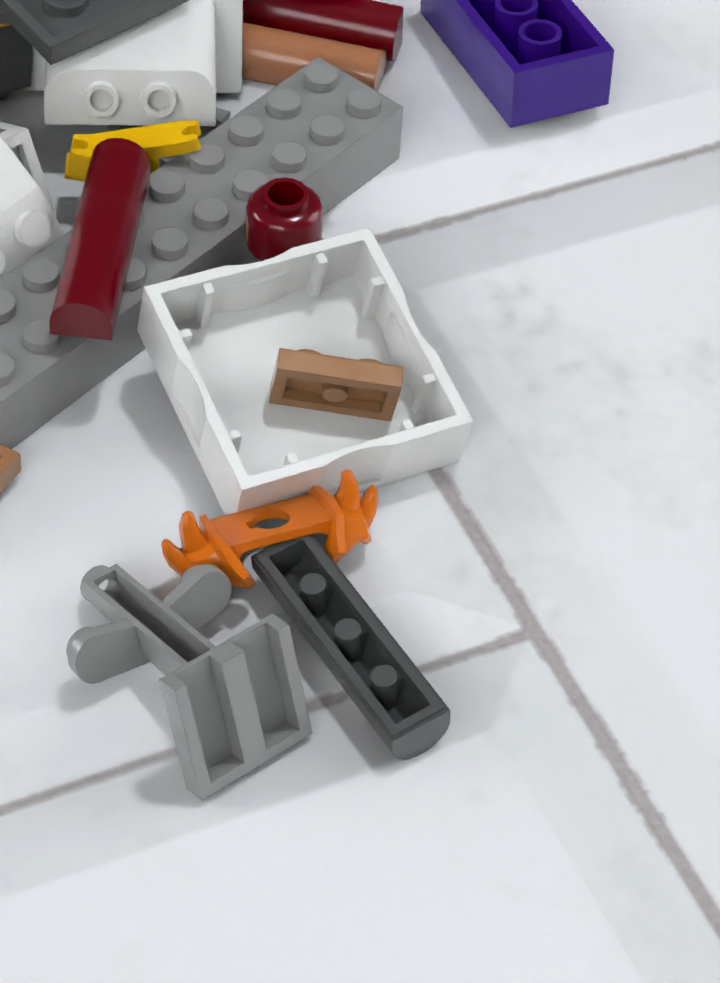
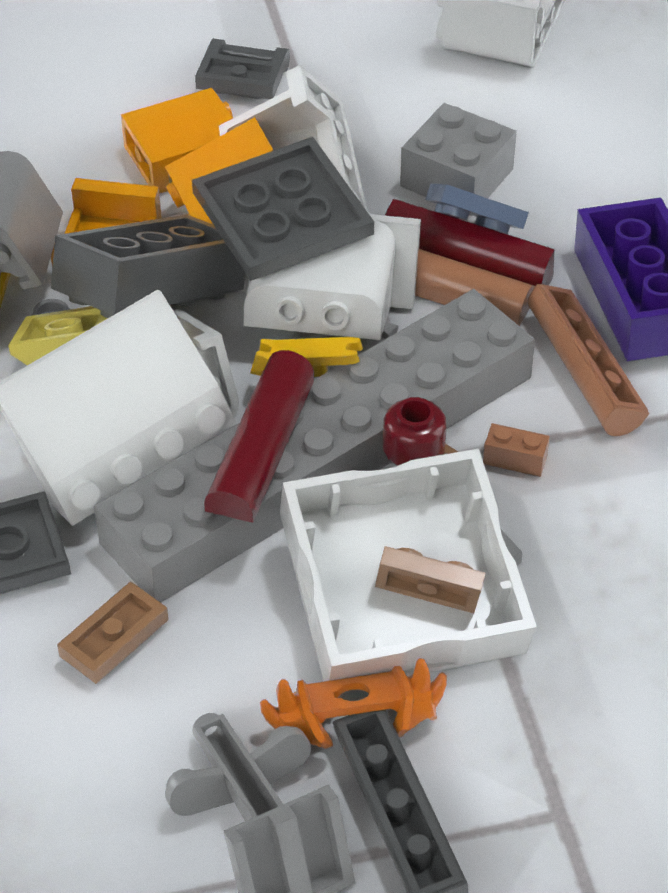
camera: 15 degrees right, 0 degrees up
none -> nougat piece [483,423,550,477]
none -> nougat brick [528,284,650,436]

